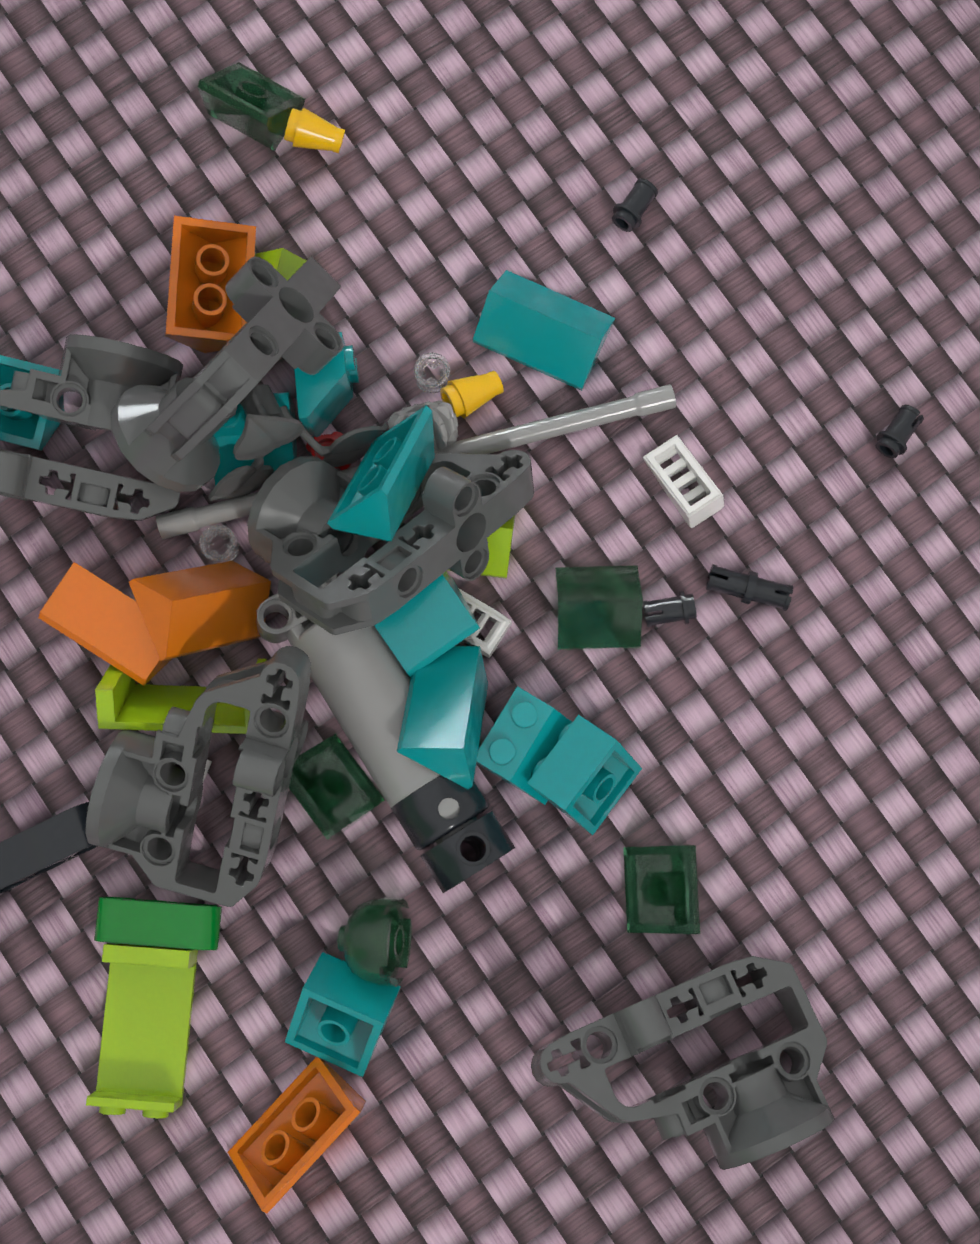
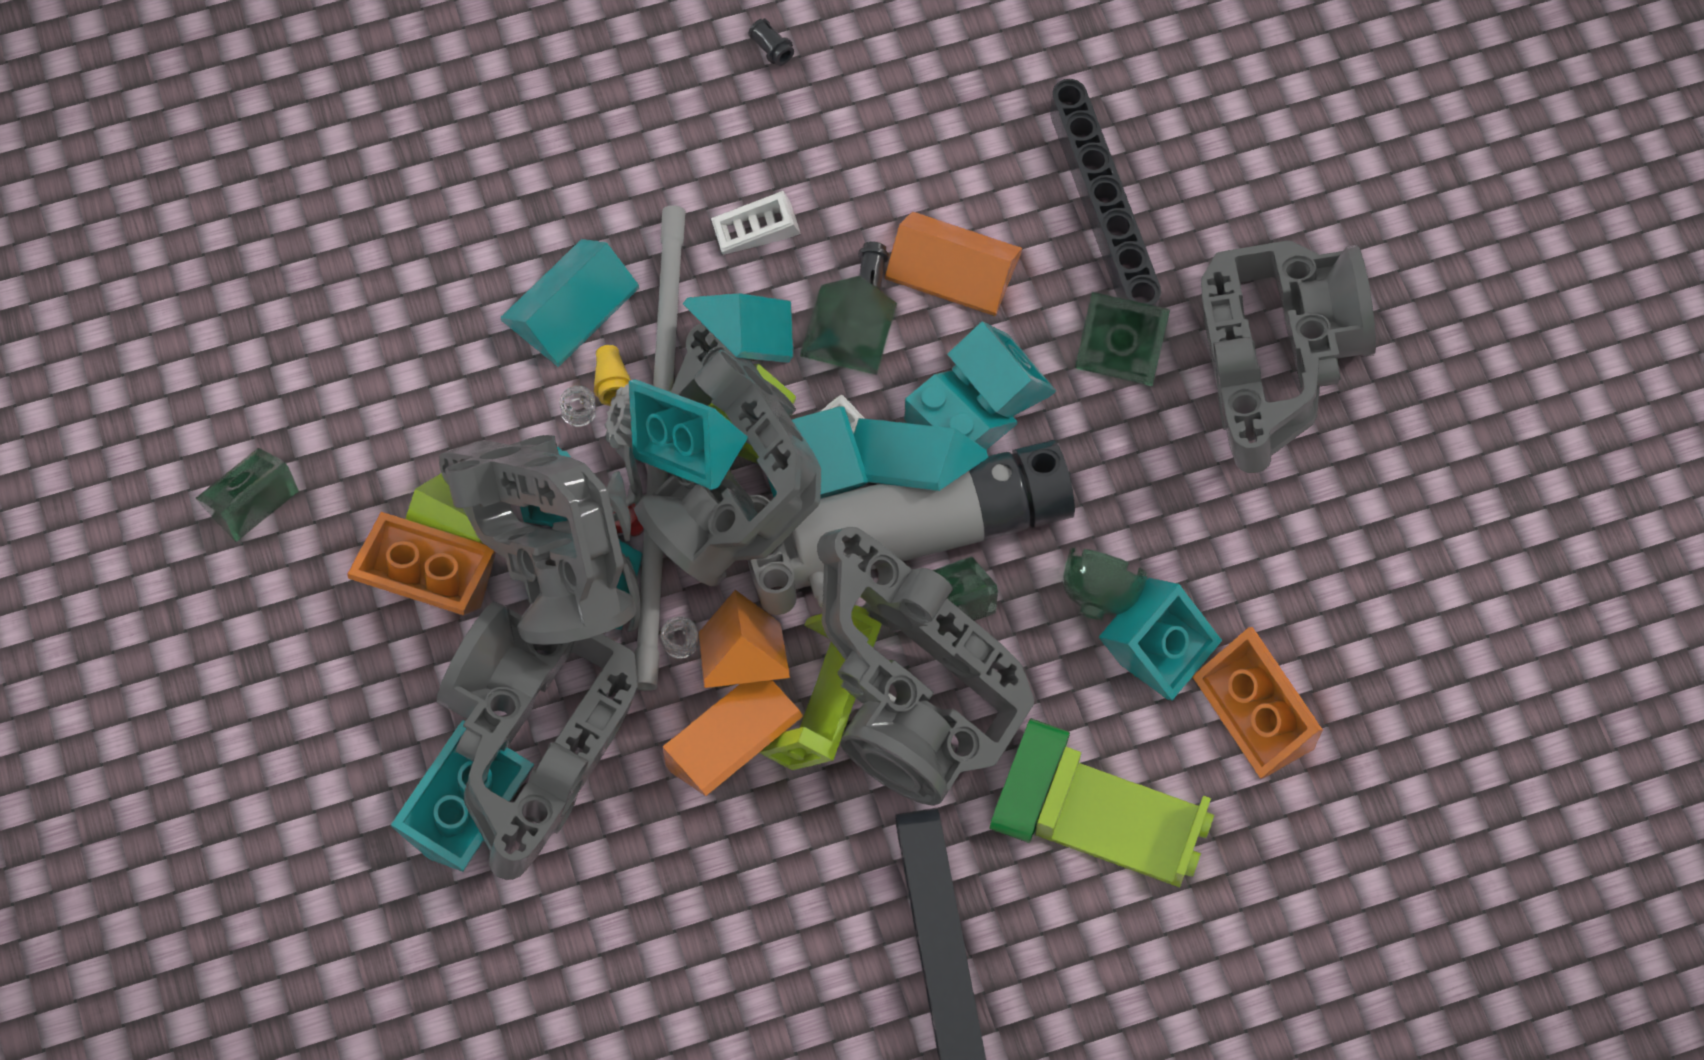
camera: 75 degrees left, 15 degrees down
yellow cone [284,107,345,153] -> none
black pin [612,178,658,232] -> none
black pin [706,564,794,611] -> none
none -> teal slope [682,293,793,363]
none -> orange slope [885,211,1022,316]
none -> black beam [1050,79,1161,325]

